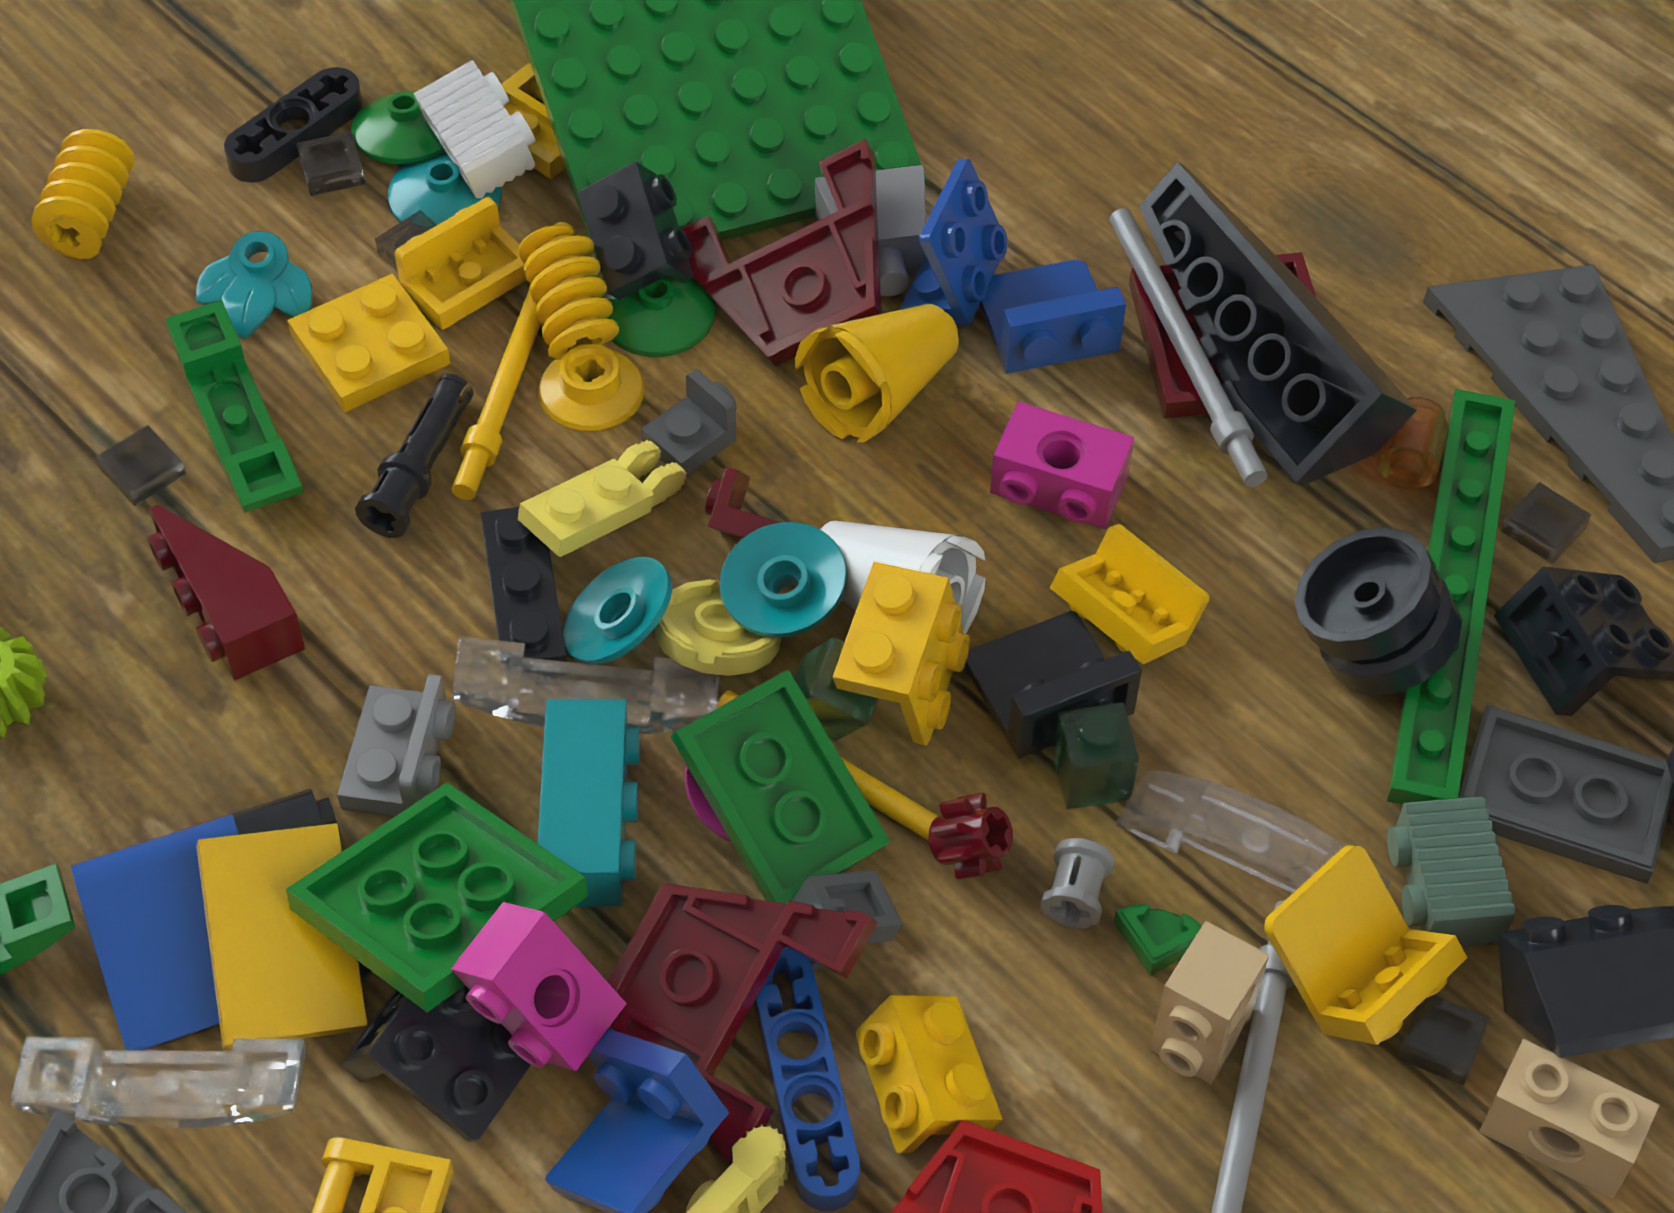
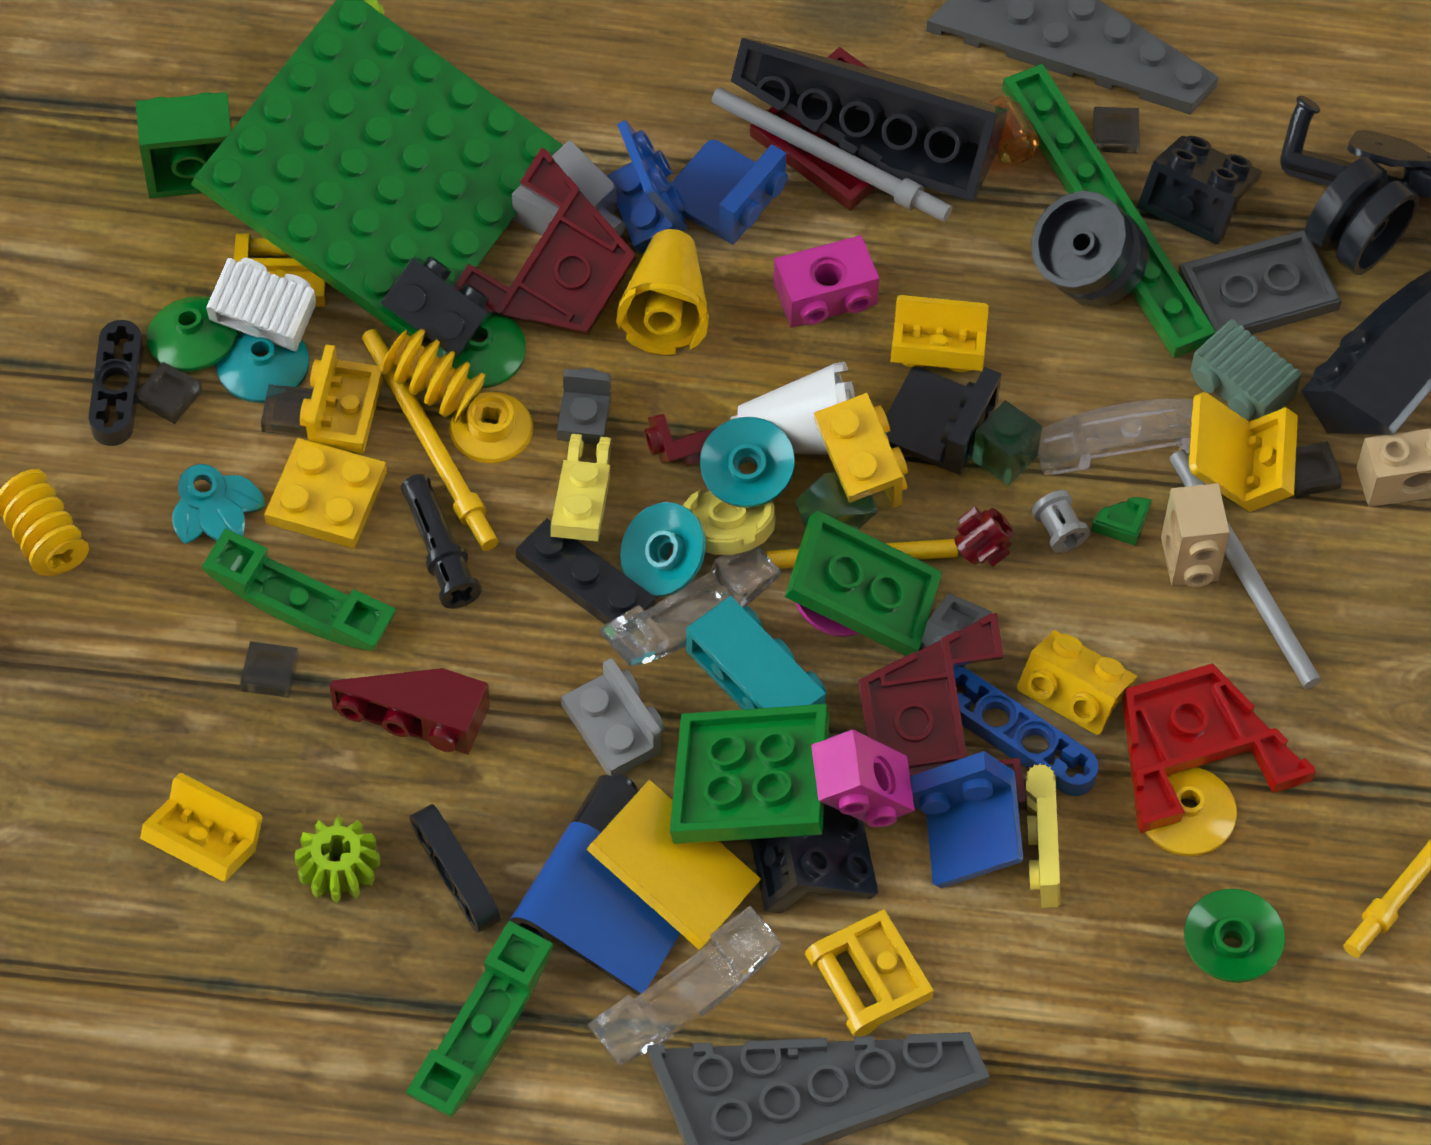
camera: 40 degrees left, 5 degrees up
none -> black beam [409,804,501,933]

